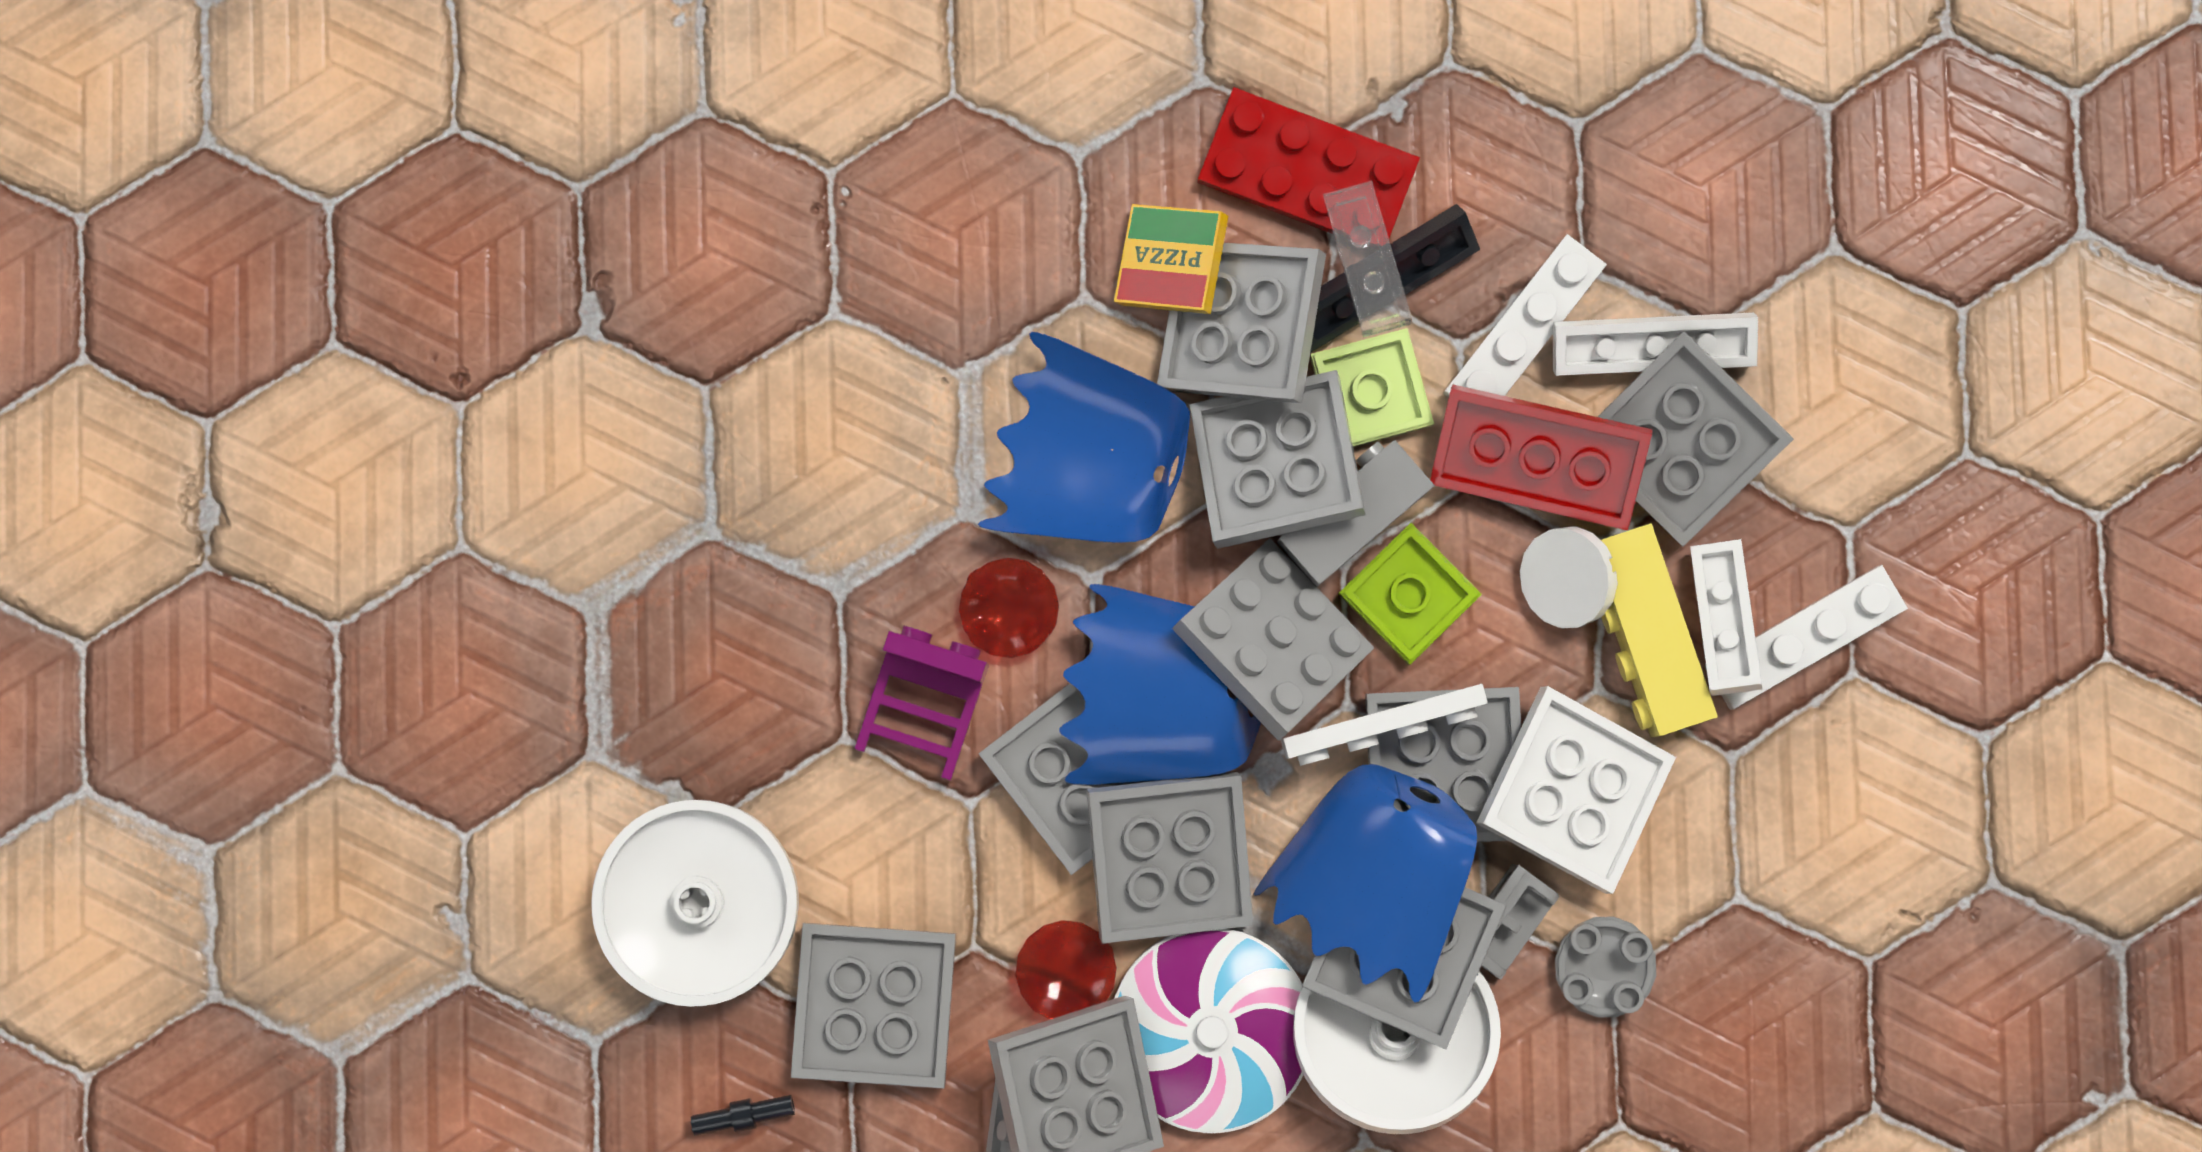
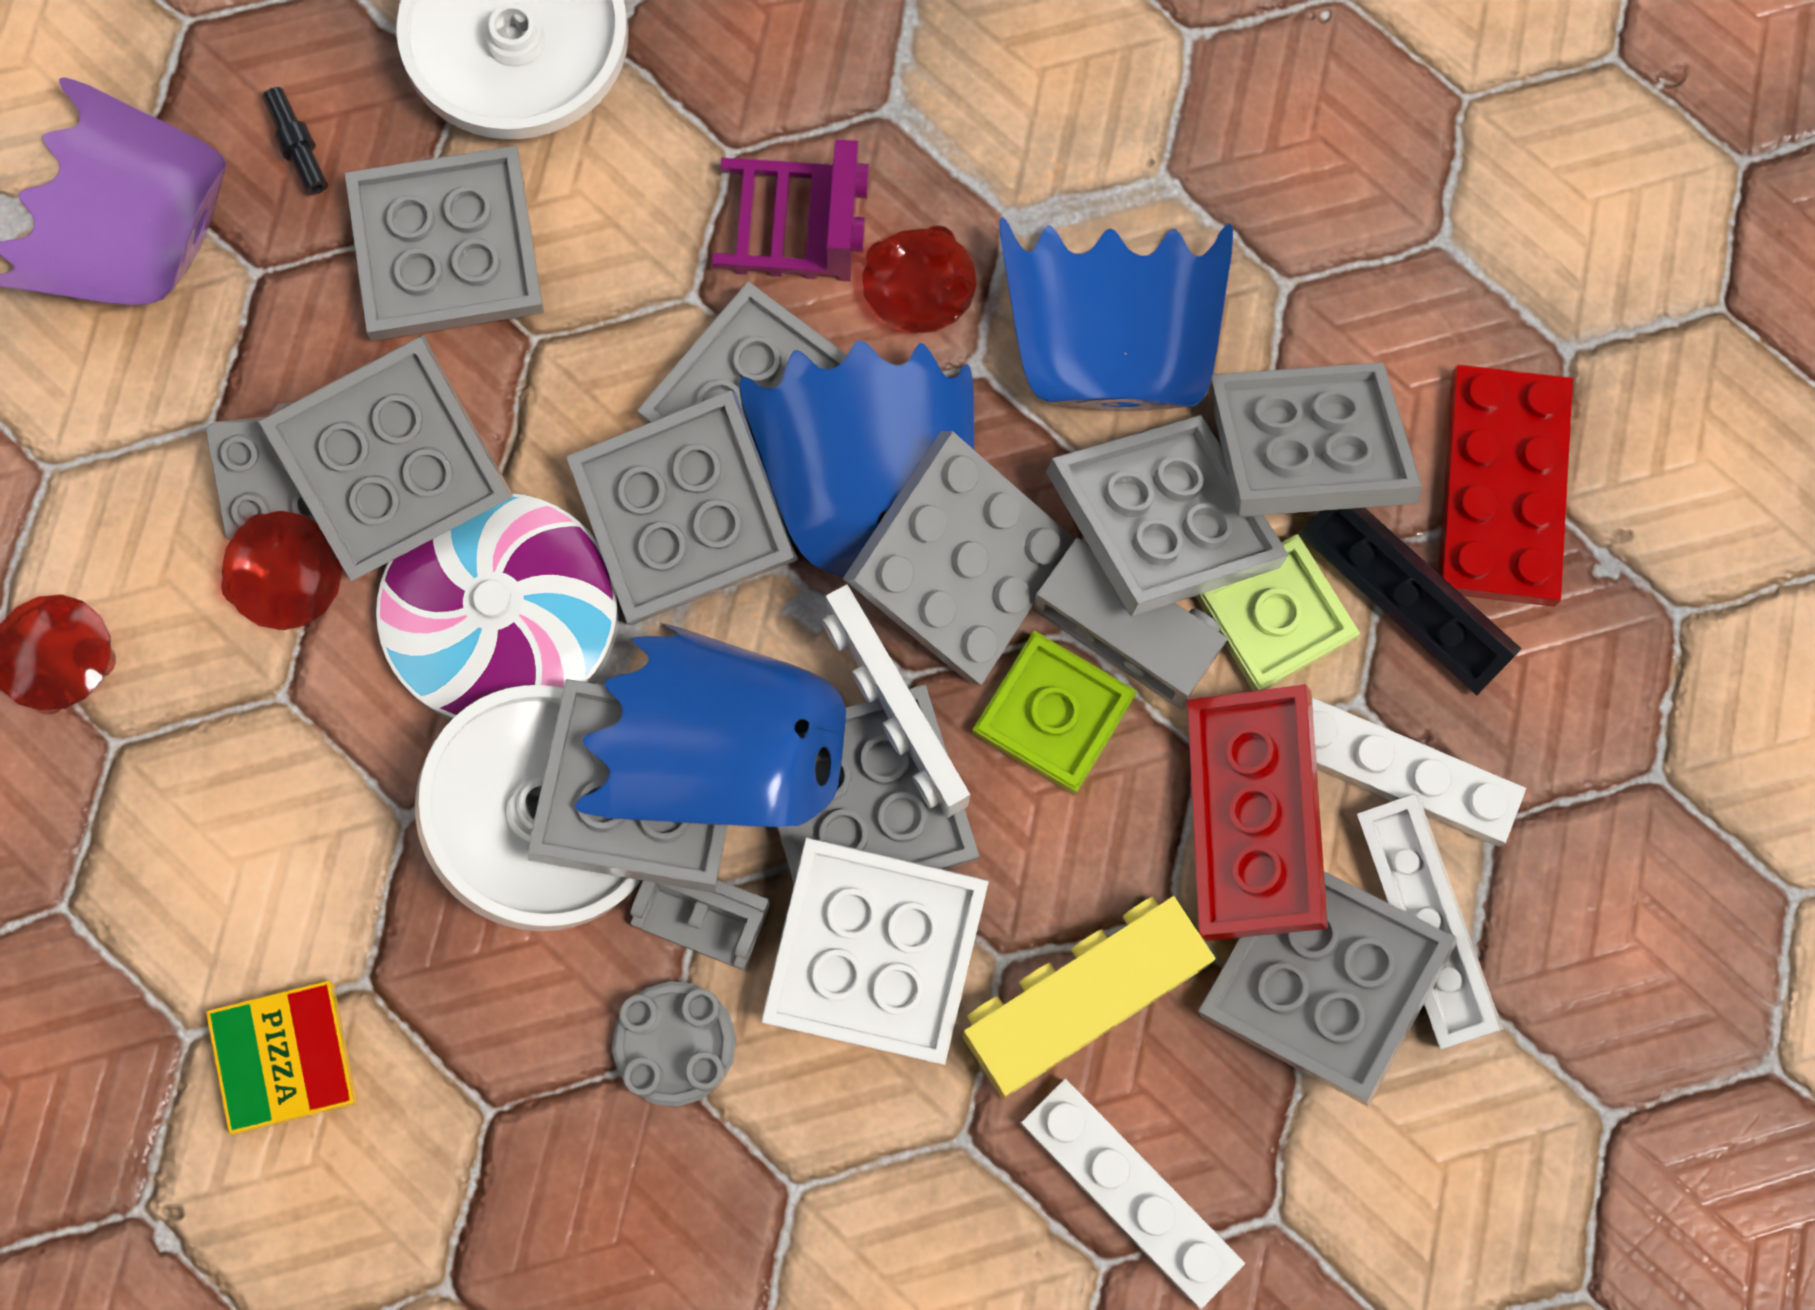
camera: 70 degrees right, 10 degrees down
clear red dish [1015,920,1117,1020] -> none
tile [1114,204,1229,314] -> none
clear tile [1323,181,1412,337] -> none
white tile [1520,526,1618,628] -> none
white plate [1690,539,1763,696] -> none

